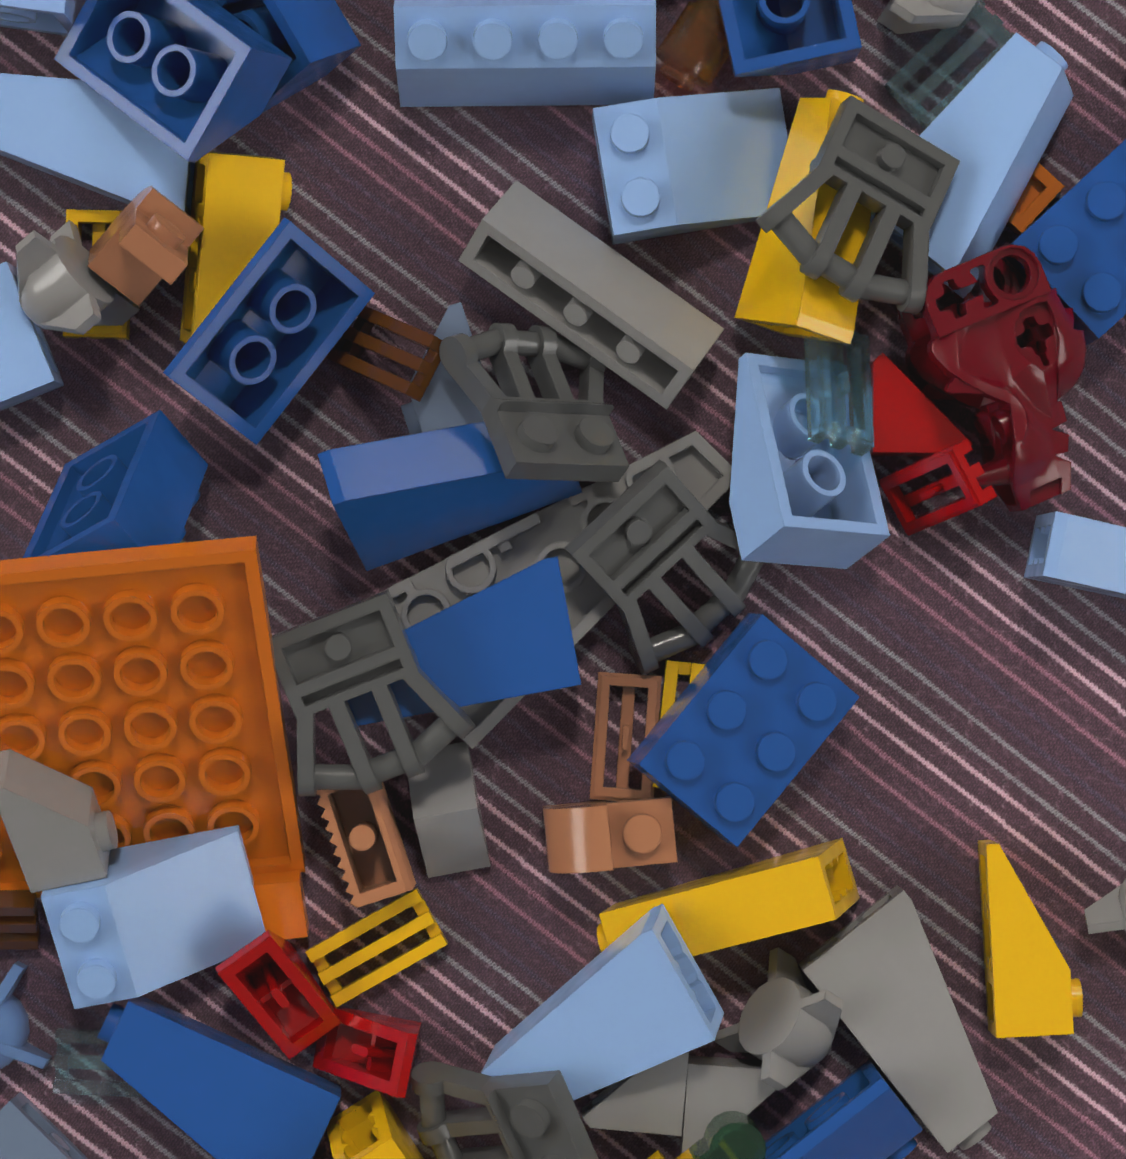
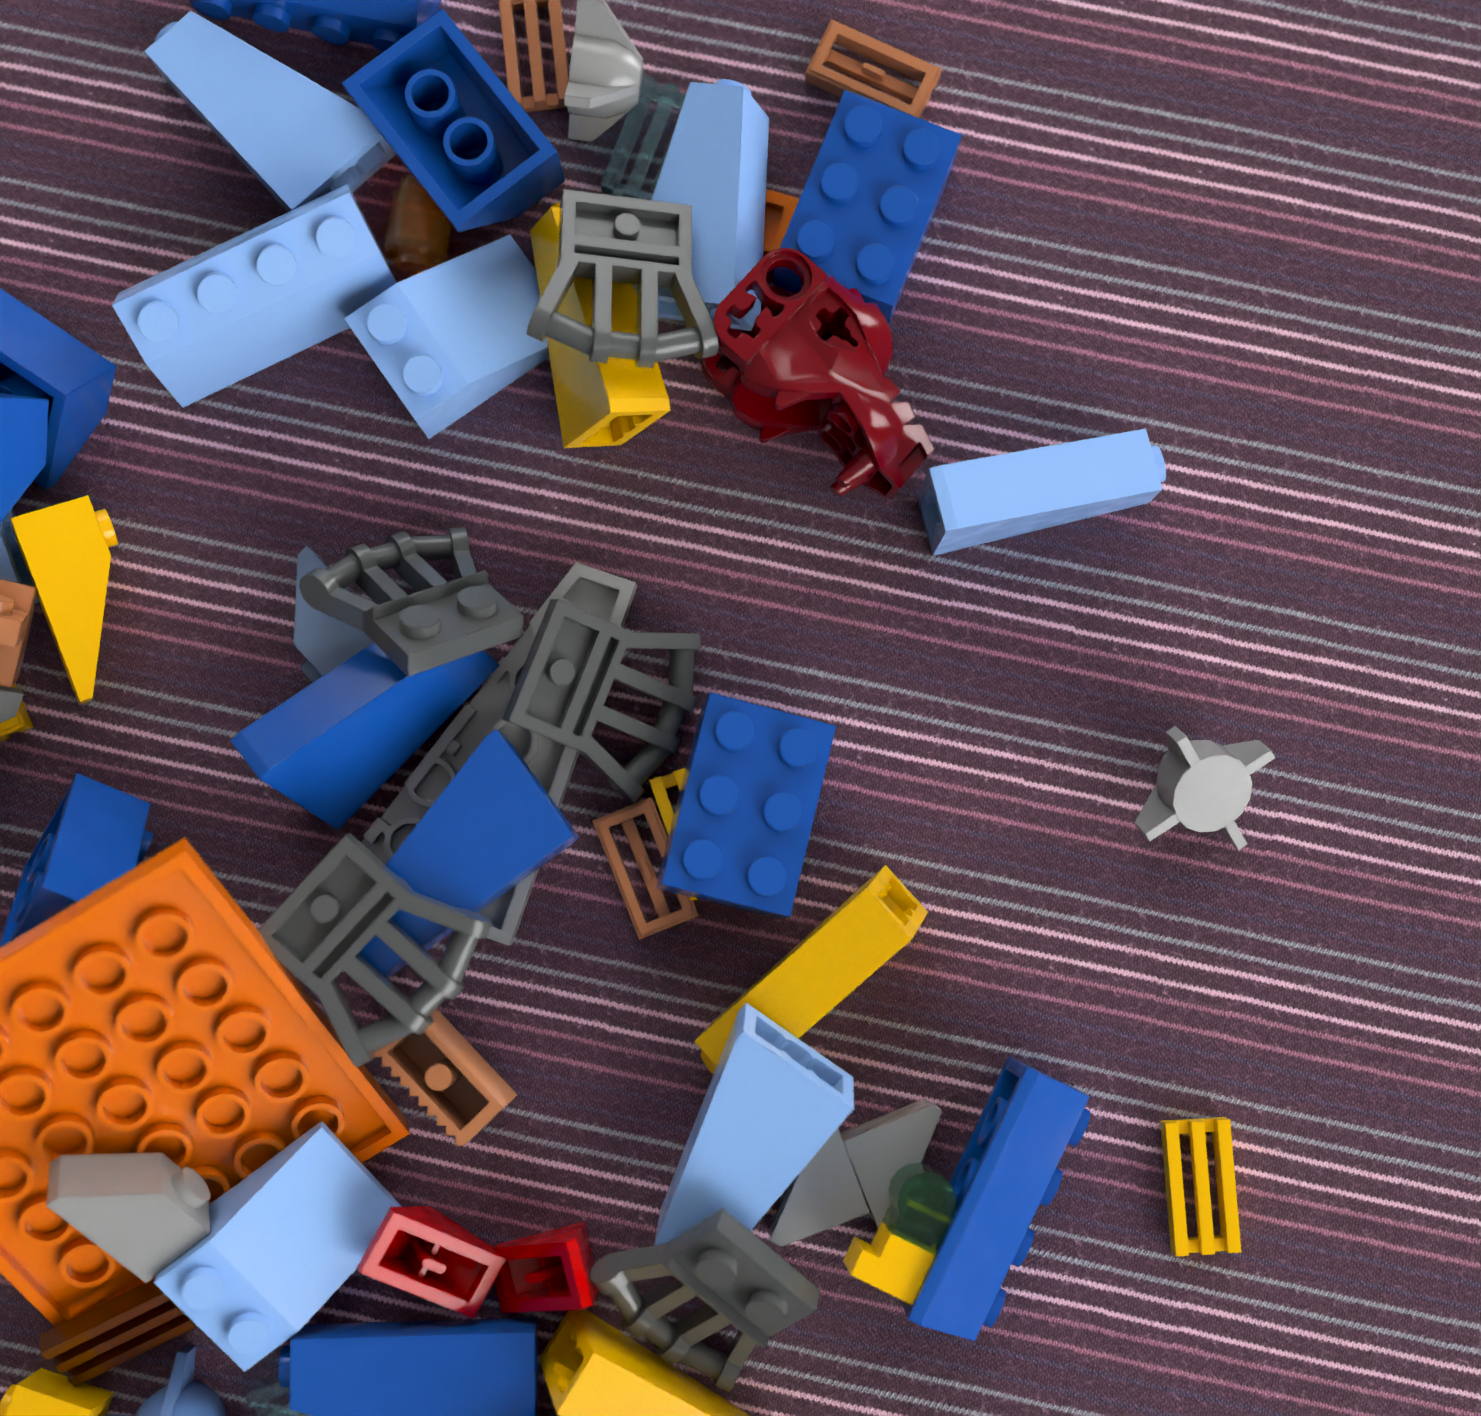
camera: 20 degrees left, 5 degrees down
blue slope [163,217,375,445] -> none
orange tile [253,870,309,939] -> none
yellow tile [305,888,448,1007] -> none
reddish brown tile [326,306,442,402] -> none
light grey slope [408,742,491,878] -> none
light grey brick [458,180,724,410] -> none
nougat brick [543,796,678,874] -> none
light grey piece [714,947,843,1091] -> none
light blue slope [729,353,890,569] -> none
light grey slope [798,885,998,1153] -> none
clear light blue tile [804,332,875,456] -> none
red slope [867,352,973,456] -> none
red tile [879,439,997,536] -> none
yellow slope [978,840,1083,1038] -> none

